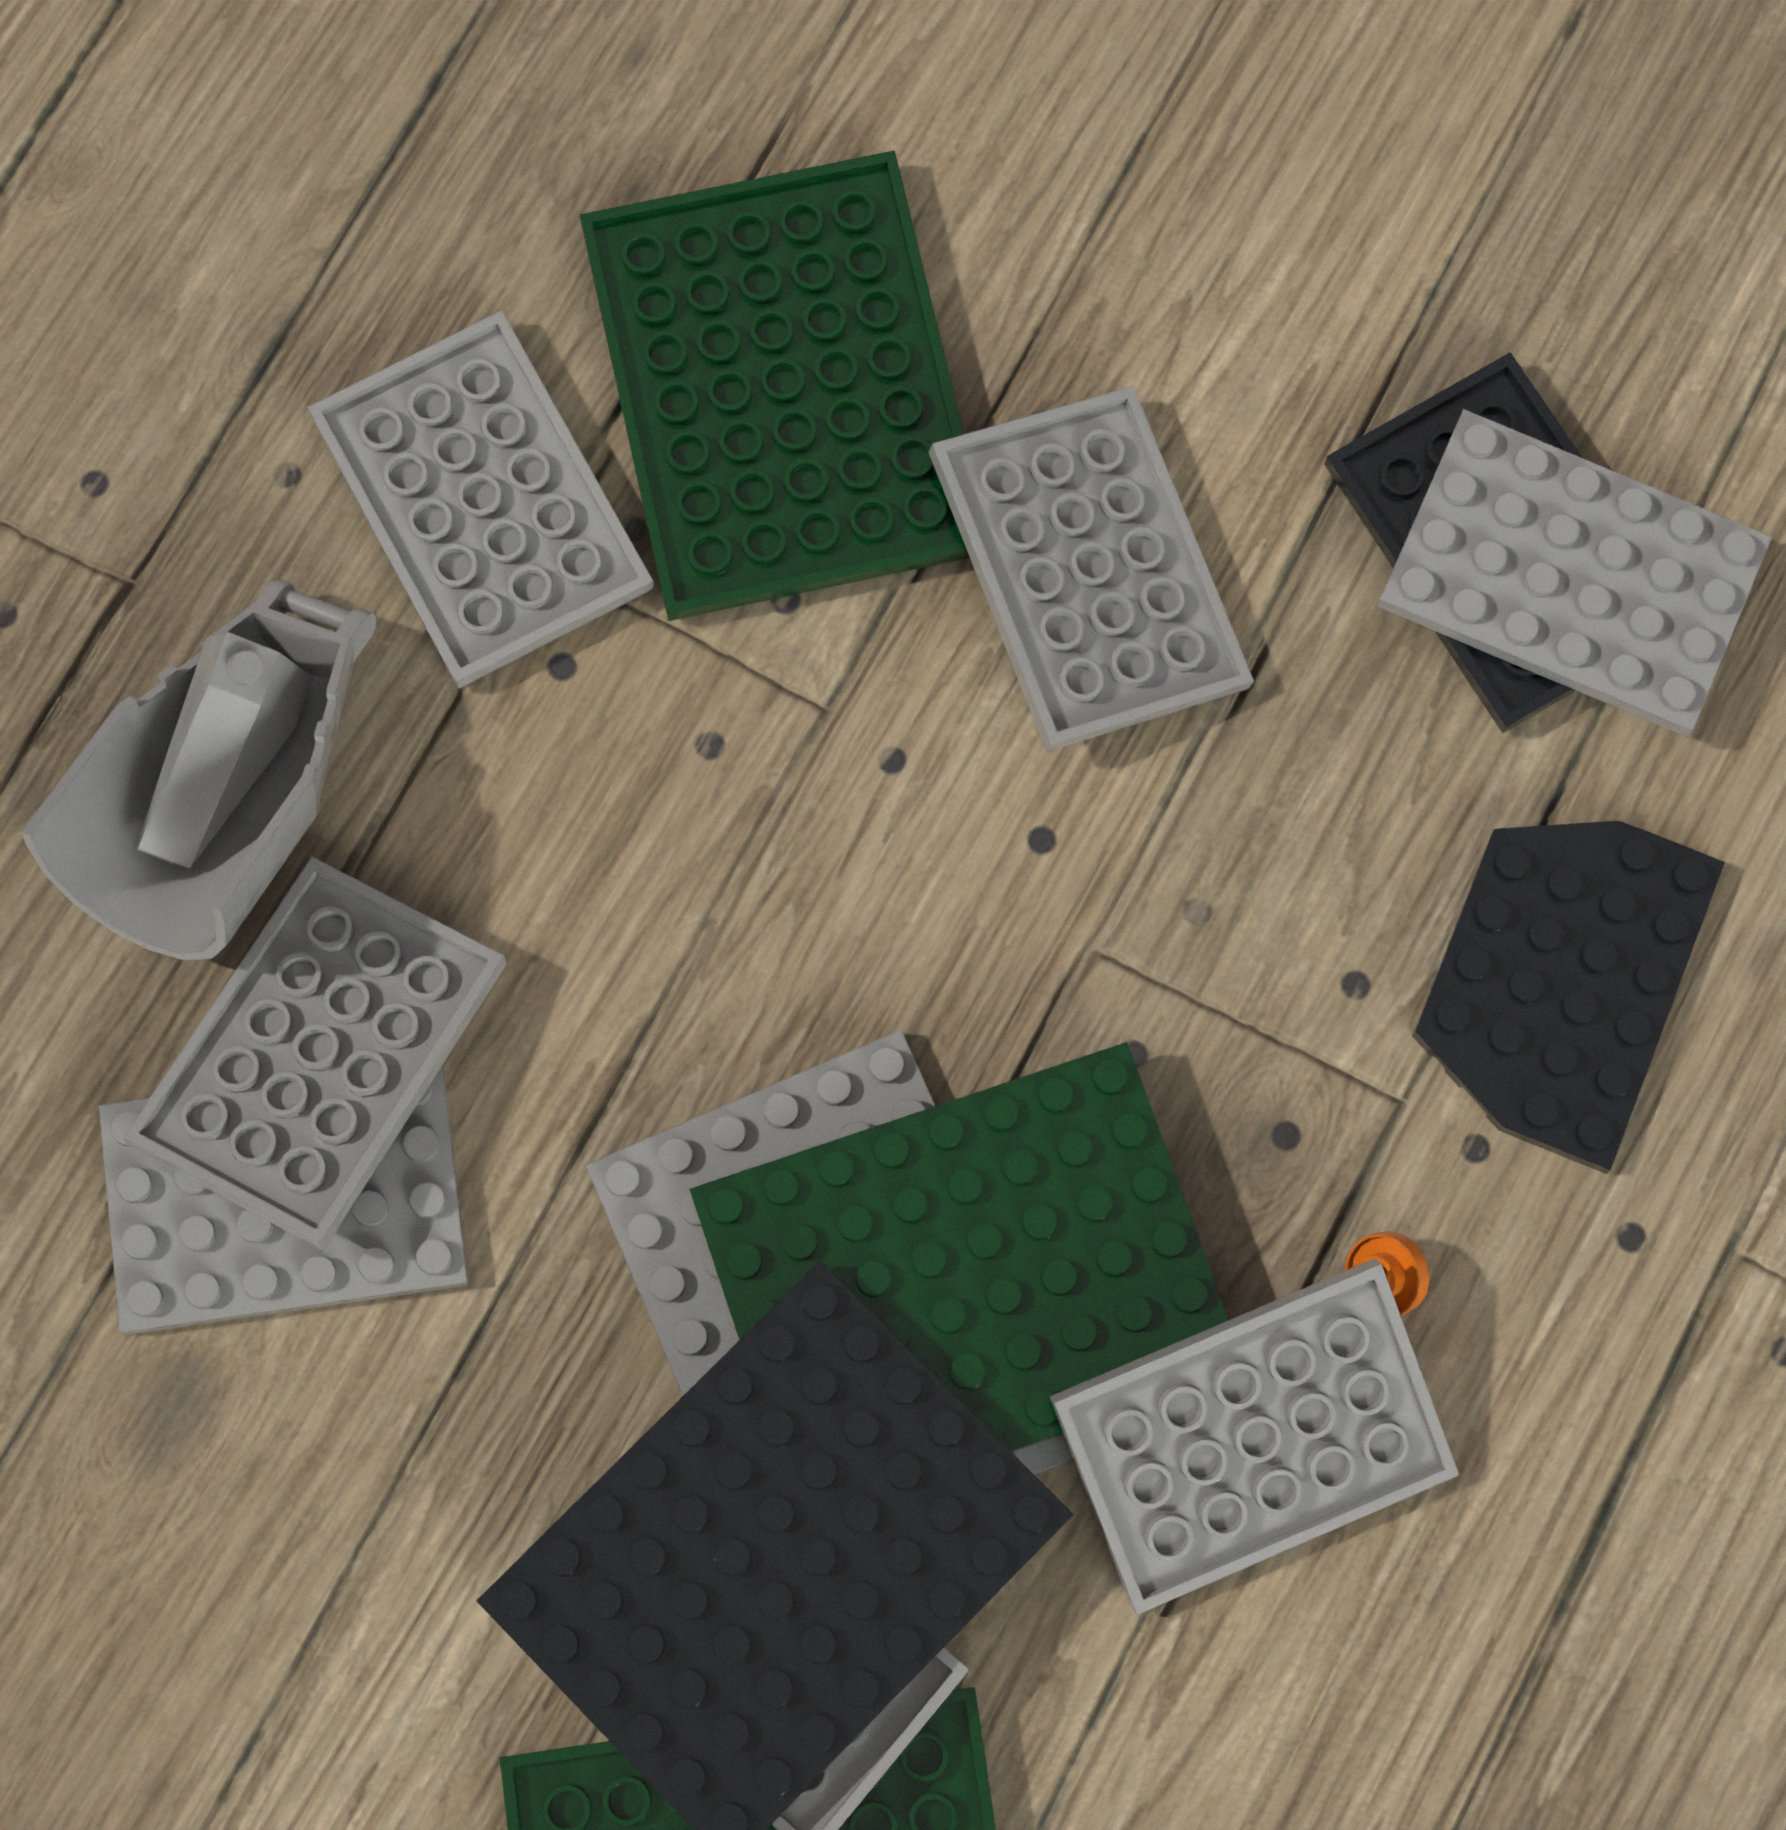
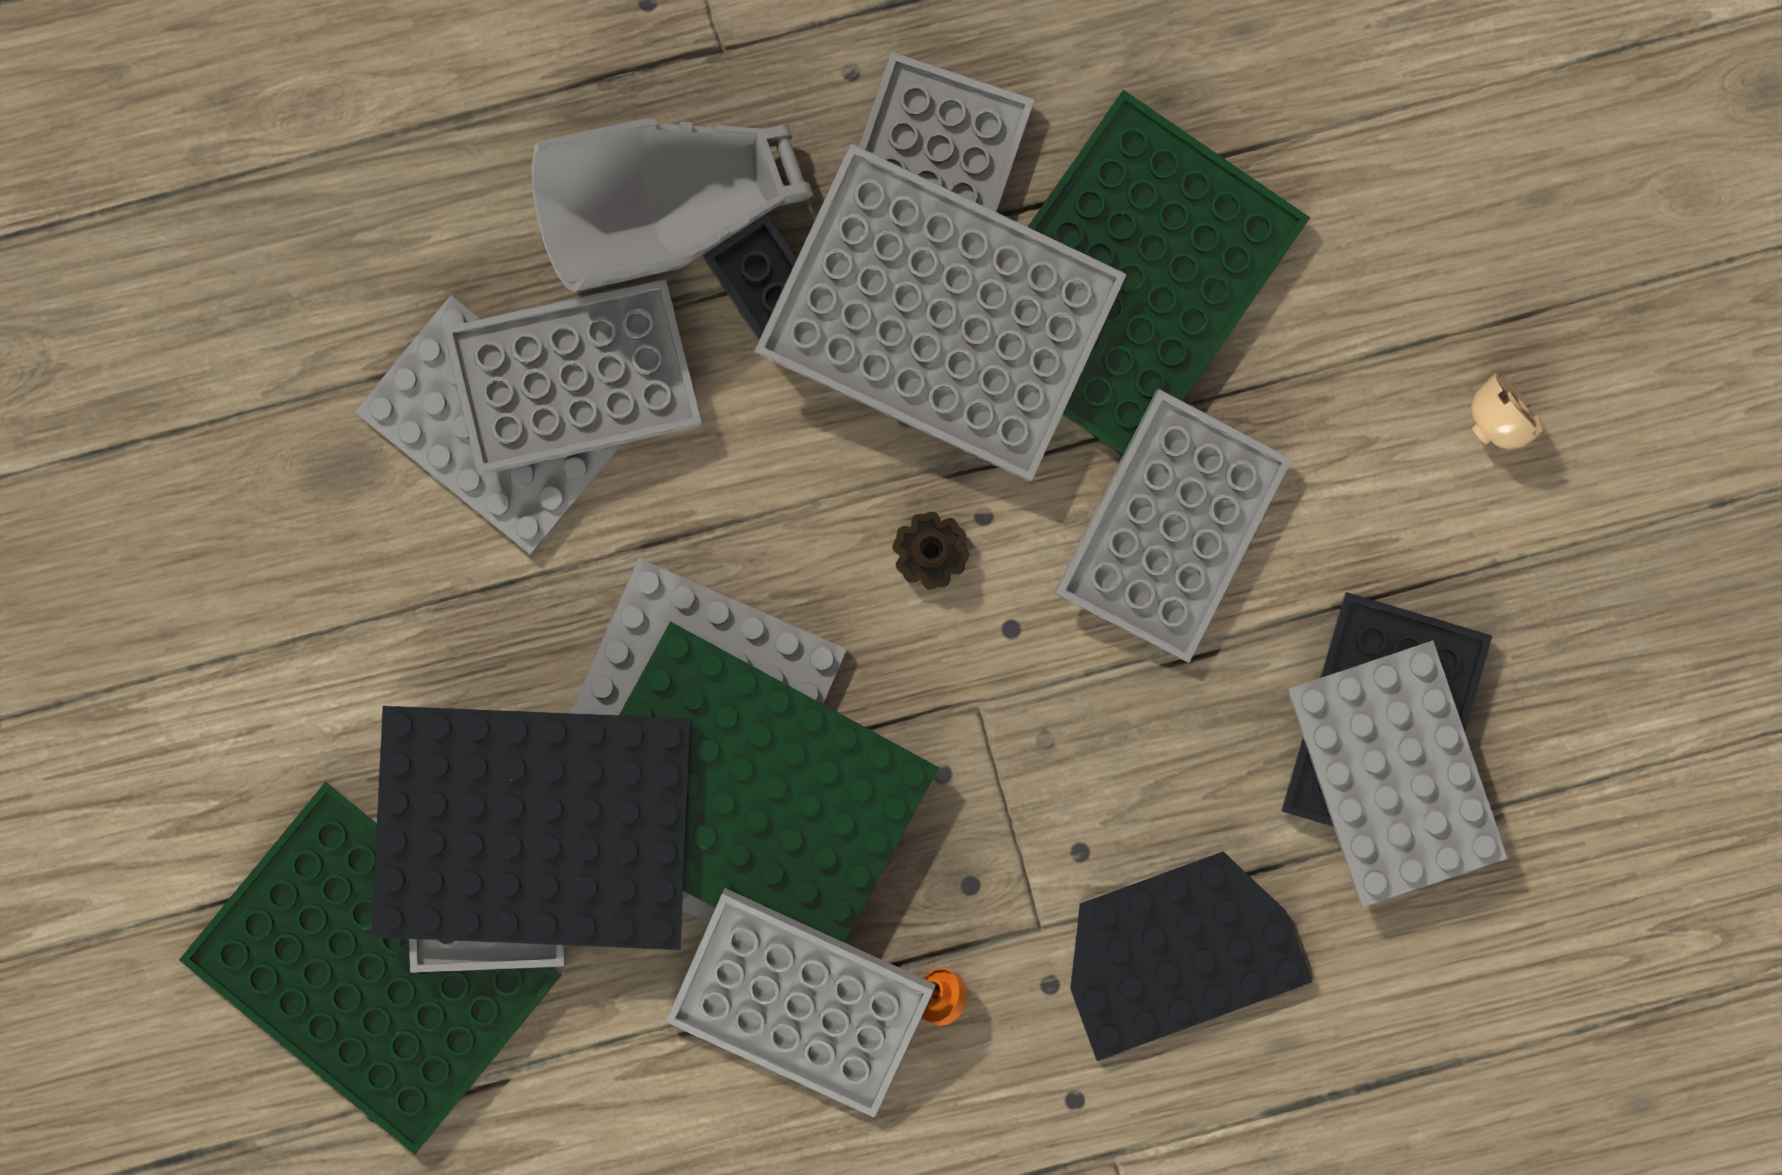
camera: 50 degrees right, 10 degrees up
light grey wedge [134,631,313,869] -> none
none -> black brick [703,213,797,342]
none -> light grey plate [754,144,1127,482]
none -> dark brown plant [892,512,969,590]
none -> tan cylinder [1471,373,1545,449]

